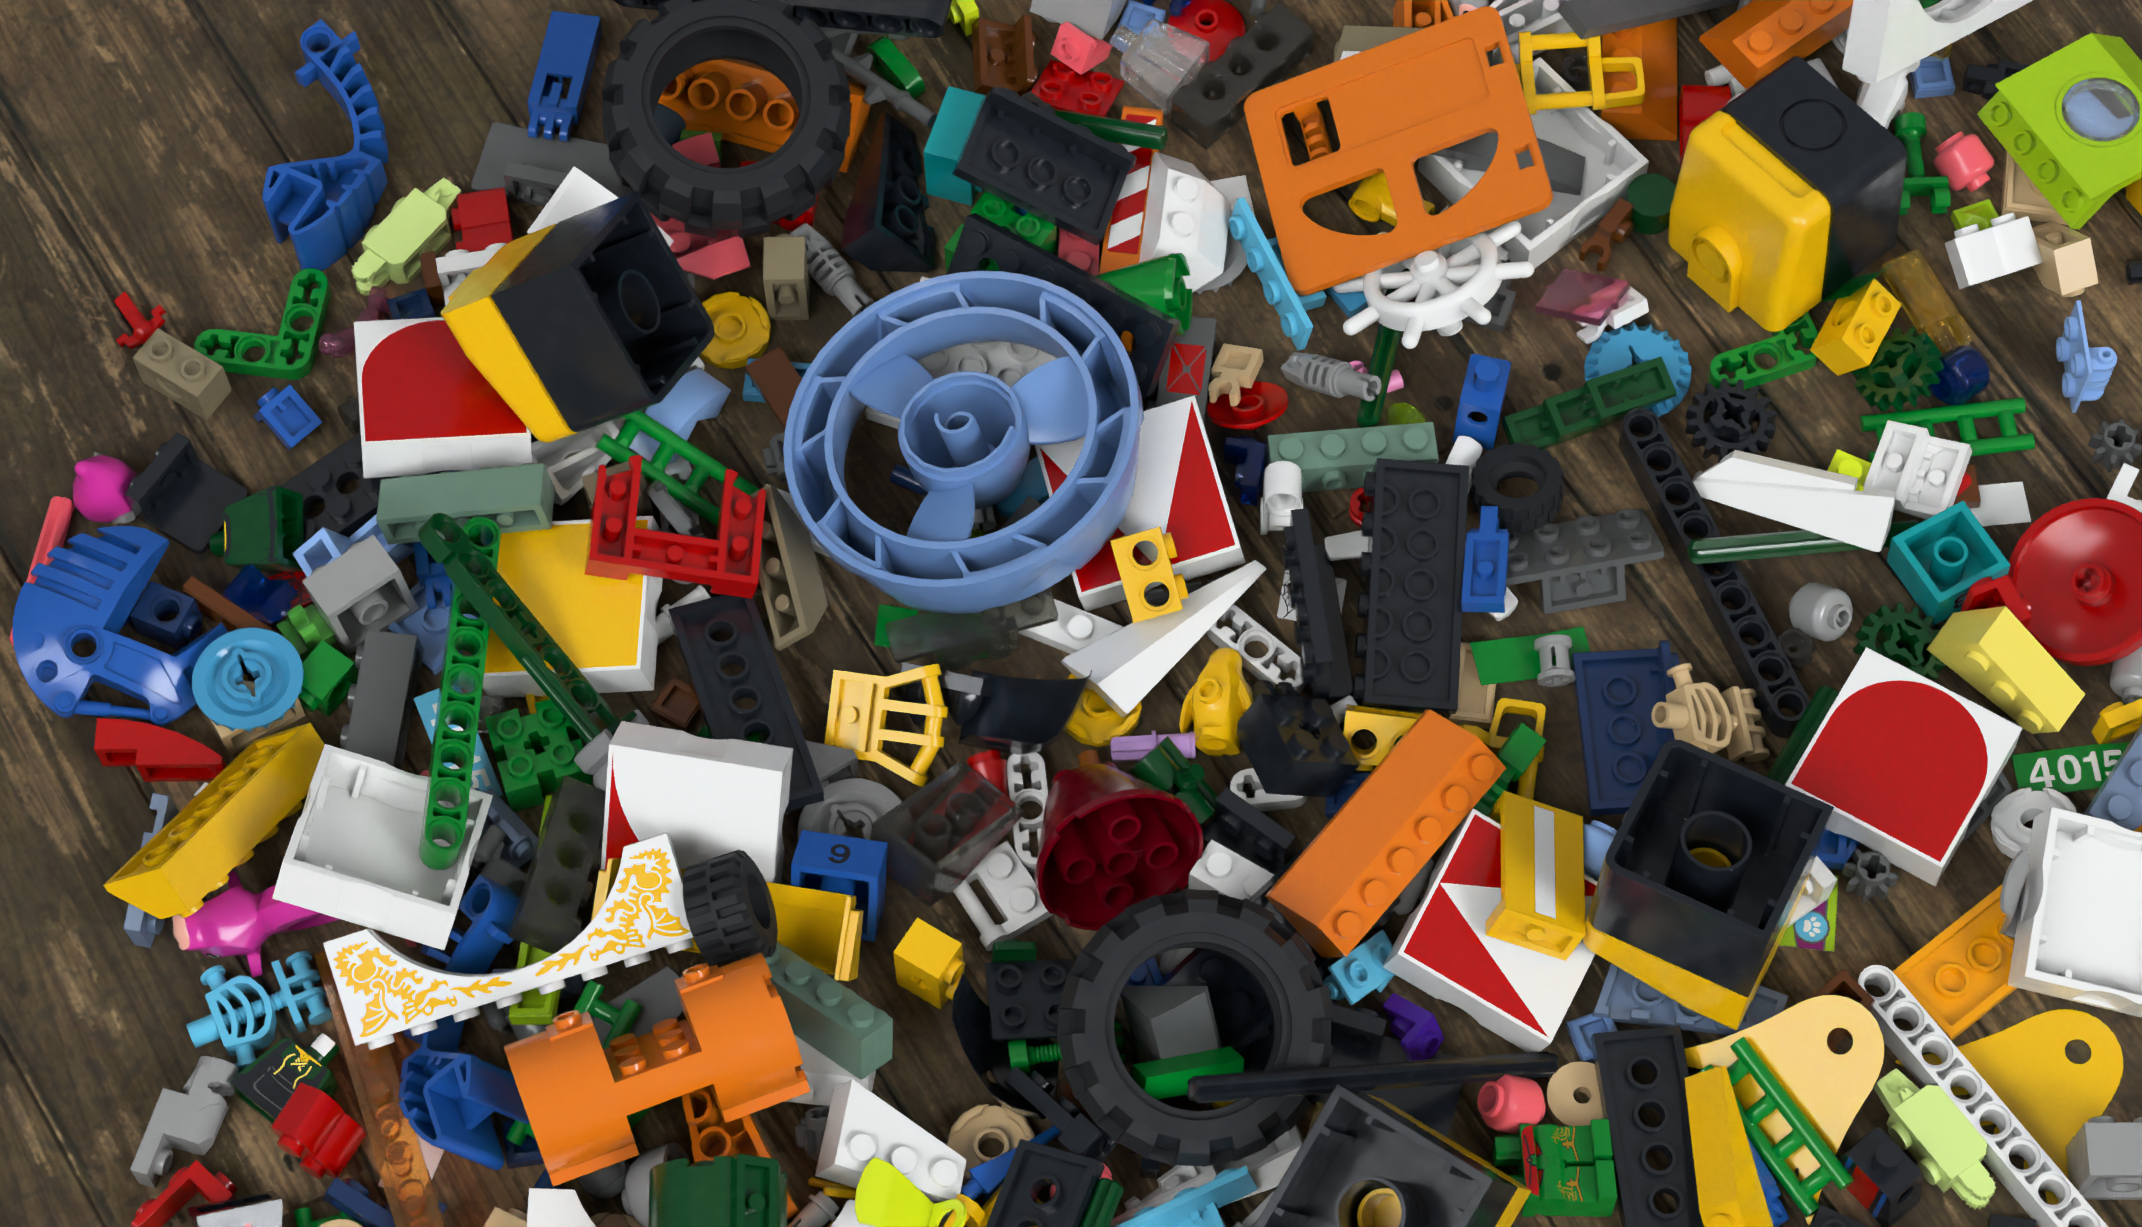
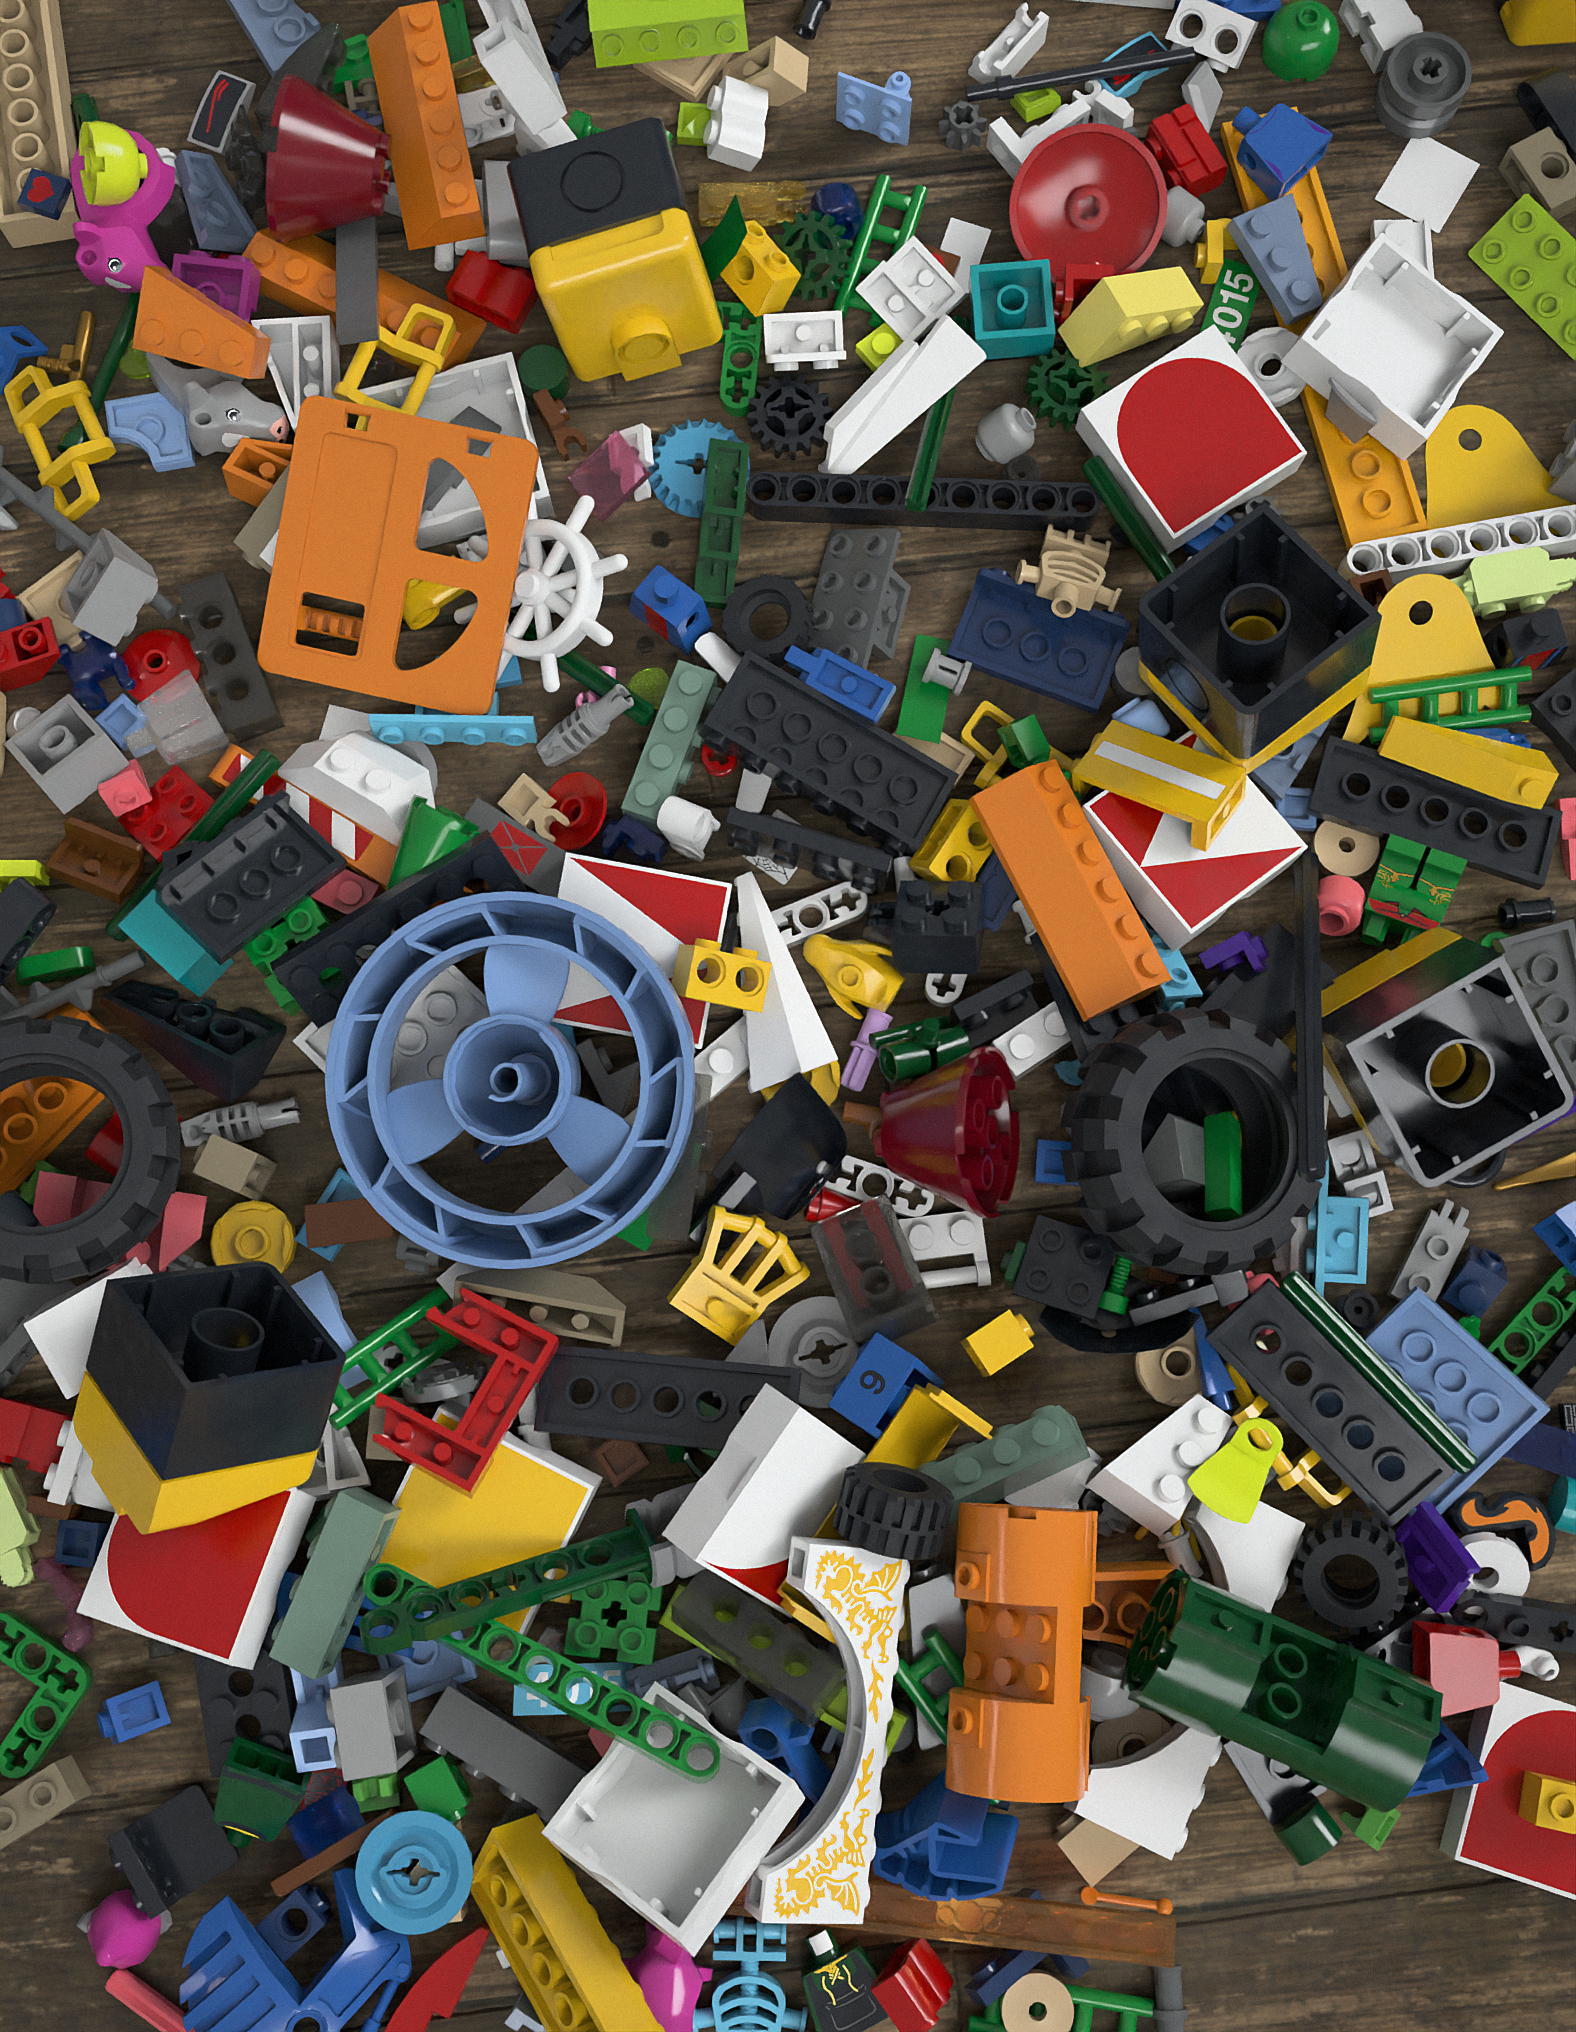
camera: 65 degrees left, 15 degrees up
coral head [1933,131,1995,193] -> none
none -> white bracket [763,311,846,371]

